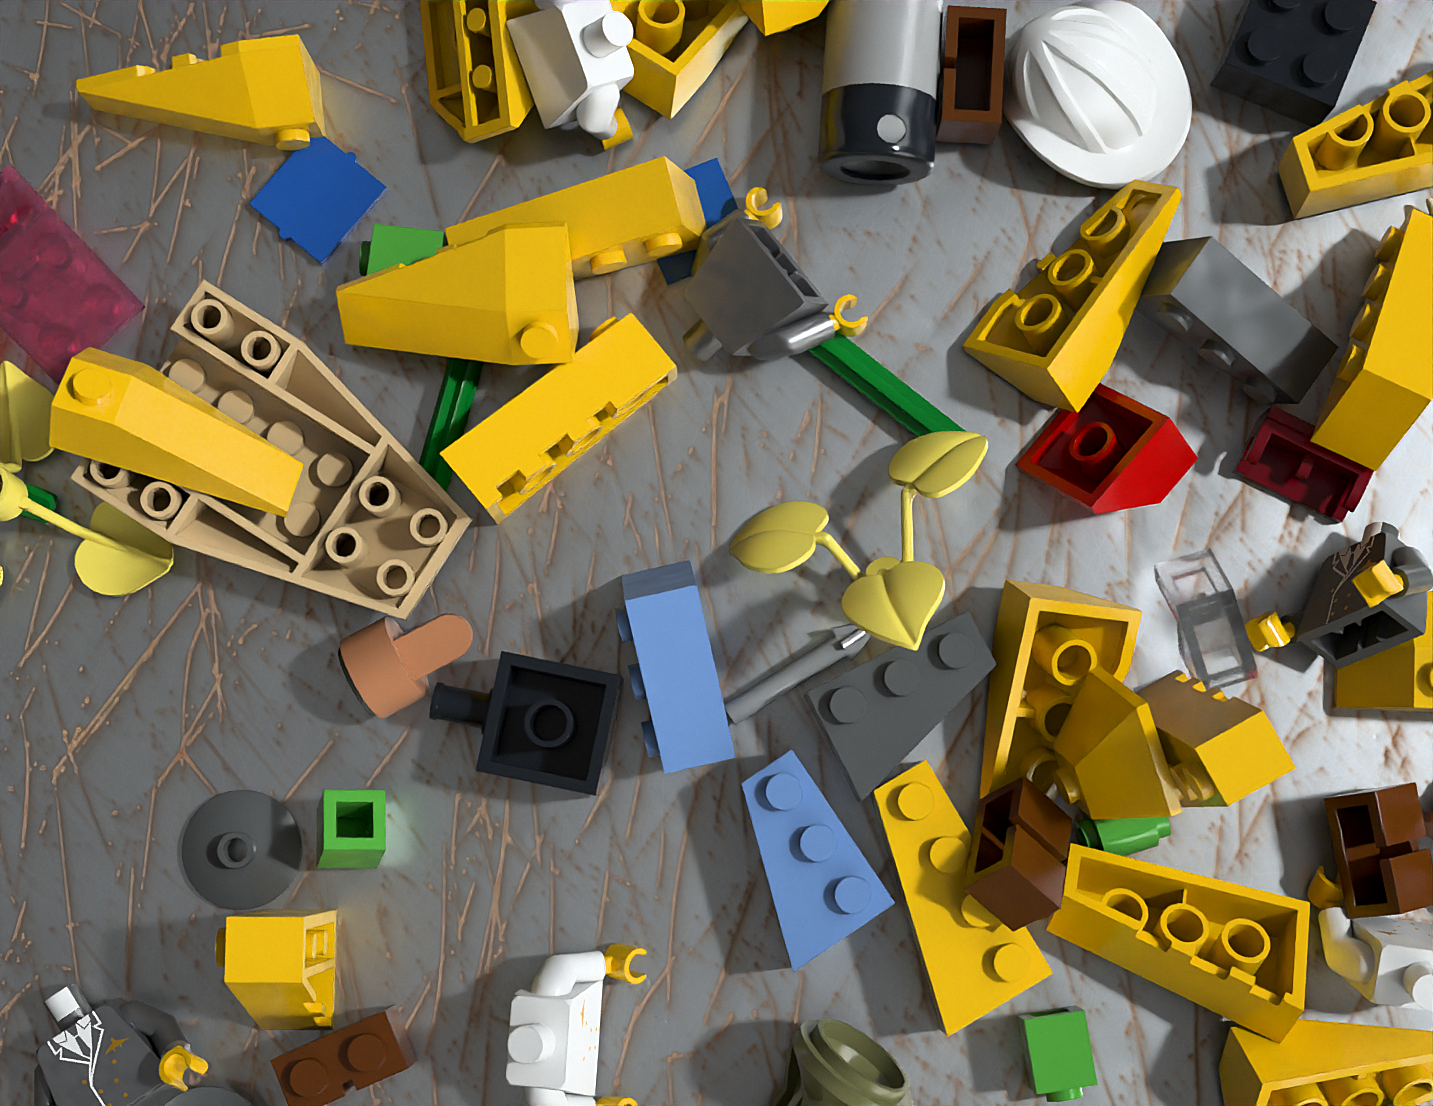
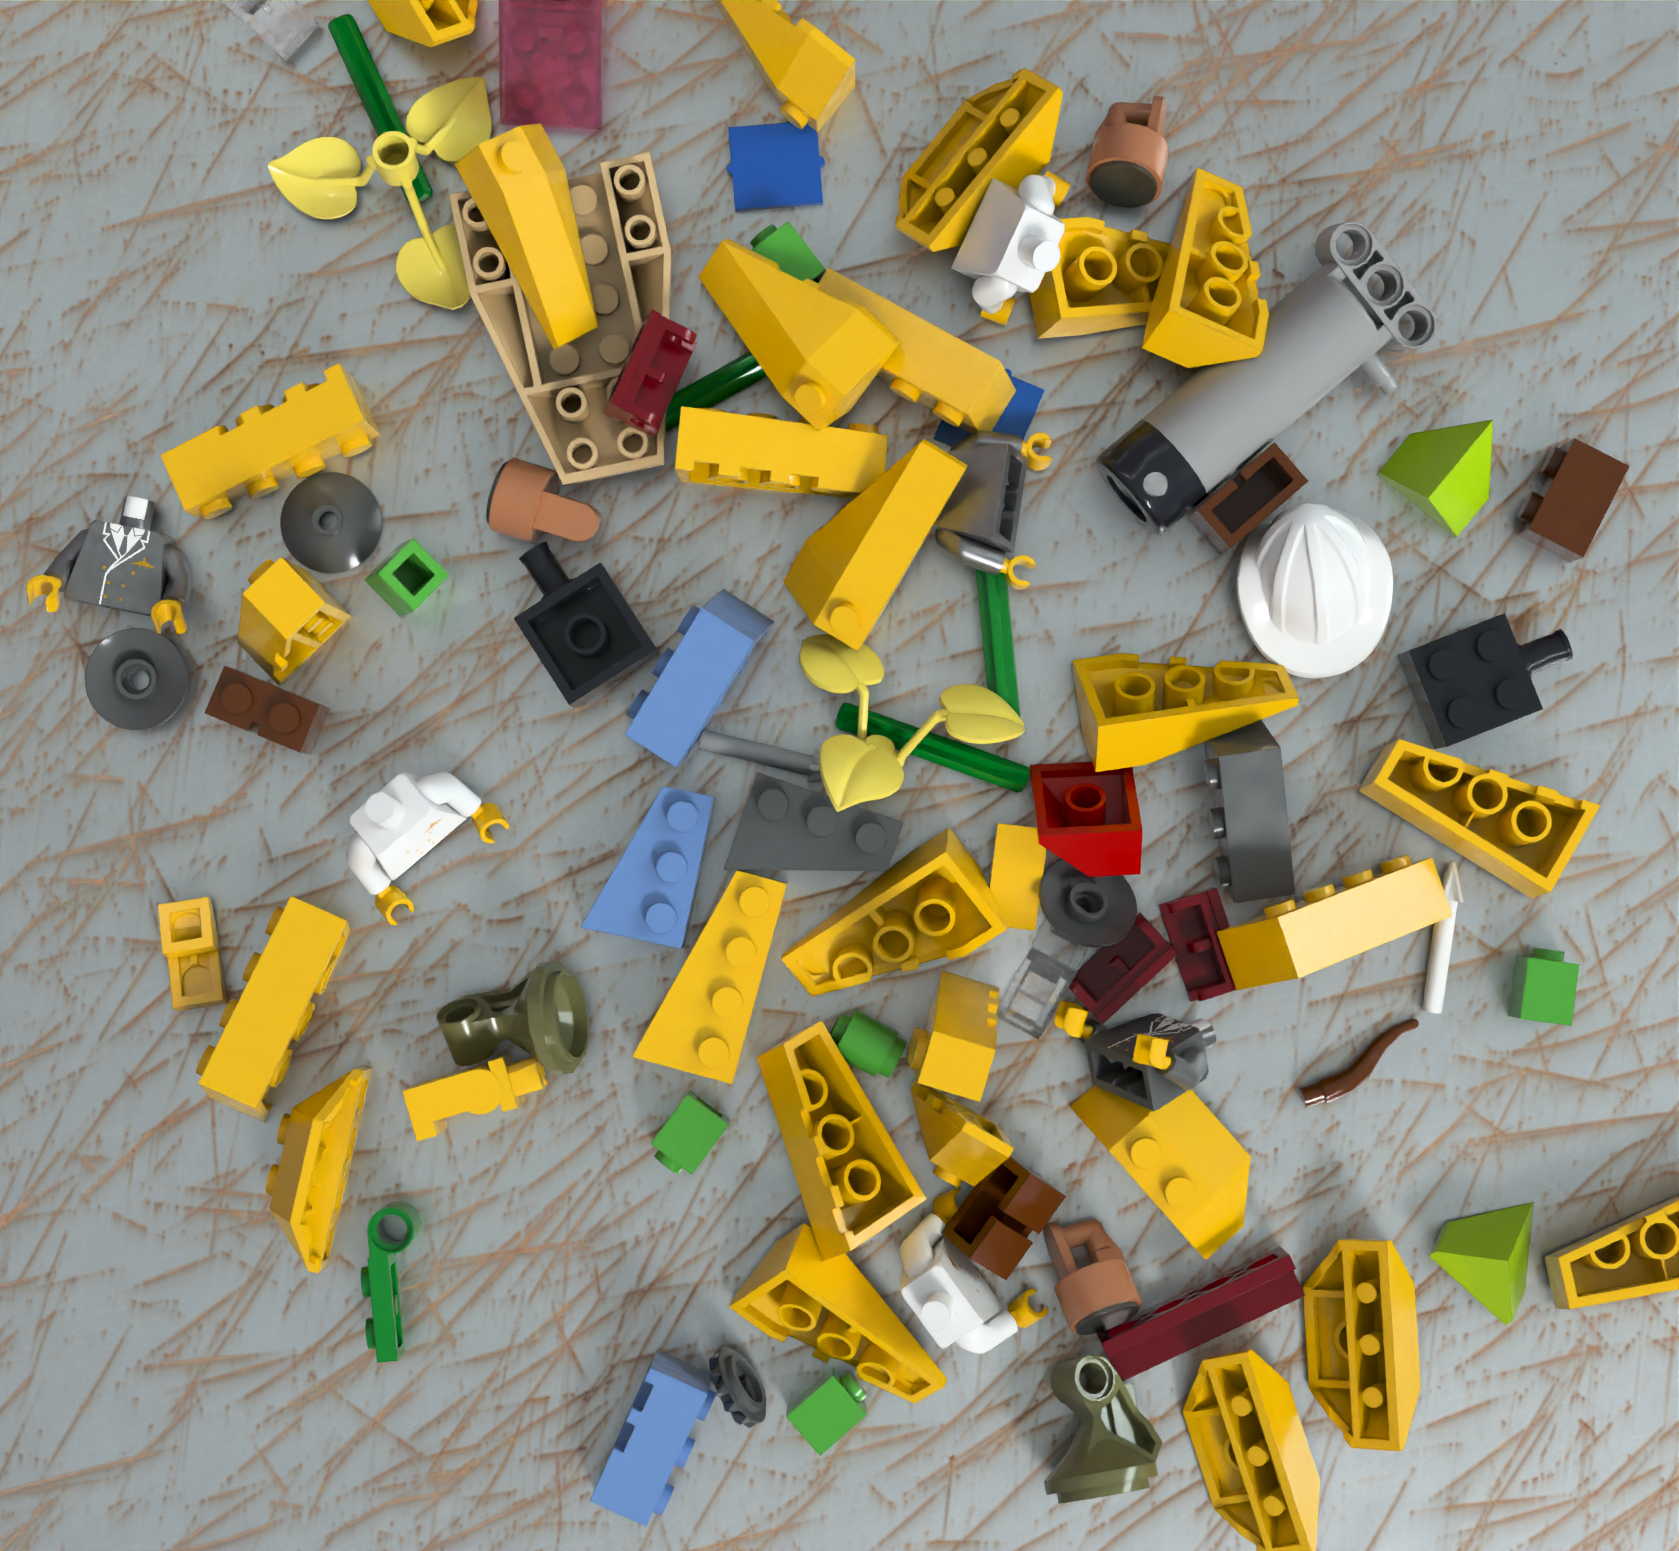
camera: 45 degrees right, 5 degrees up
reddish brown piece [963,776,1072,932] -> none
yellow slope [1052,666,1183,820] -> none
none -> yellow wedge [160,363,381,520]
none -> dark red hinge [602,309,697,437]
none -> yellow wedge [783,439,968,651]
none -> green axle [835,702,1030,793]
none -> yellow wedge [909,1077,1014,1188]
none -> yellow slope [988,823,1046,931]
none -> dark grey dish [1039,859,1137,948]
none -> dark red hinge [1066,912,1179,1025]

